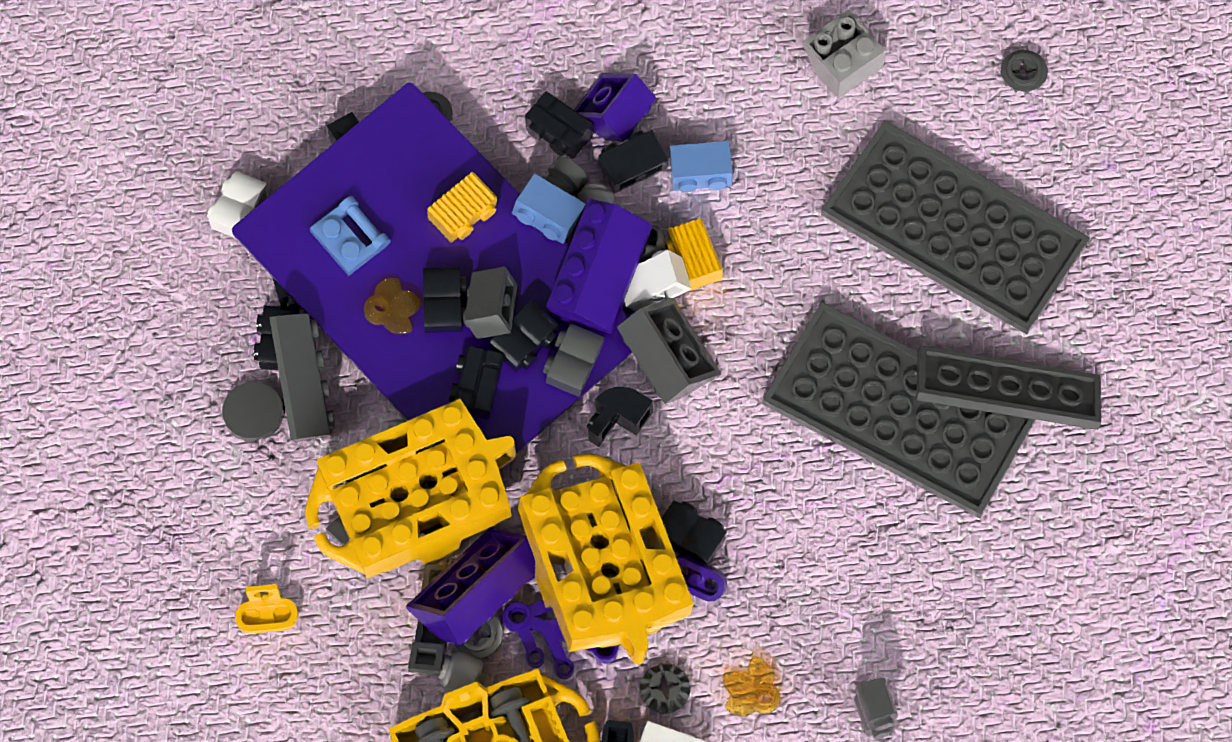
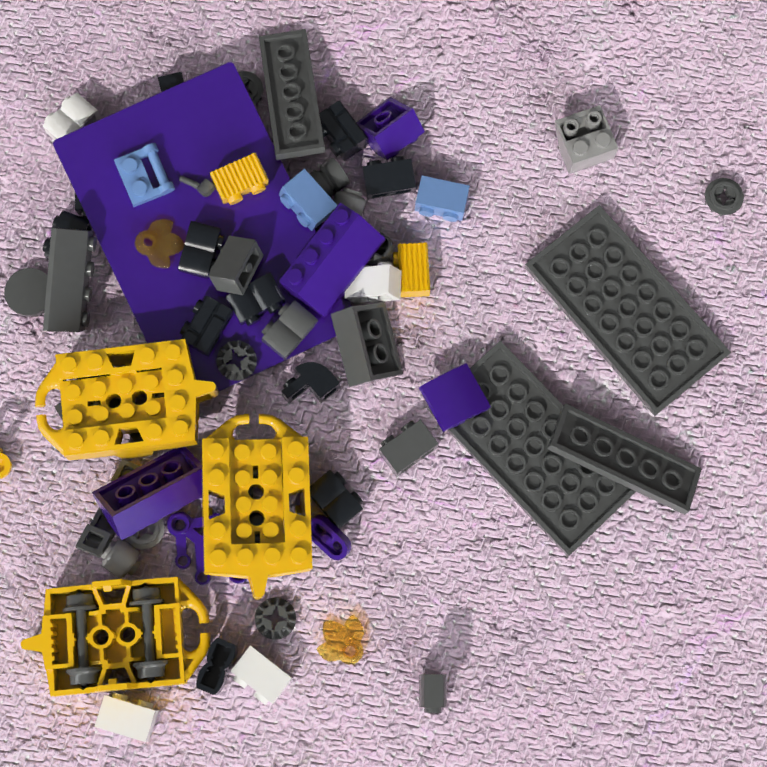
camera: 10 degrees right, 10 degrees up
none -> dark grey hand [179,175,215,197]
none -> dark grey gear [216,340,257,381]
none -> dark grey plate [259,29,326,160]
none -> dark grey brick [379,419,439,477]
none -> dark purple slope [419,363,491,432]

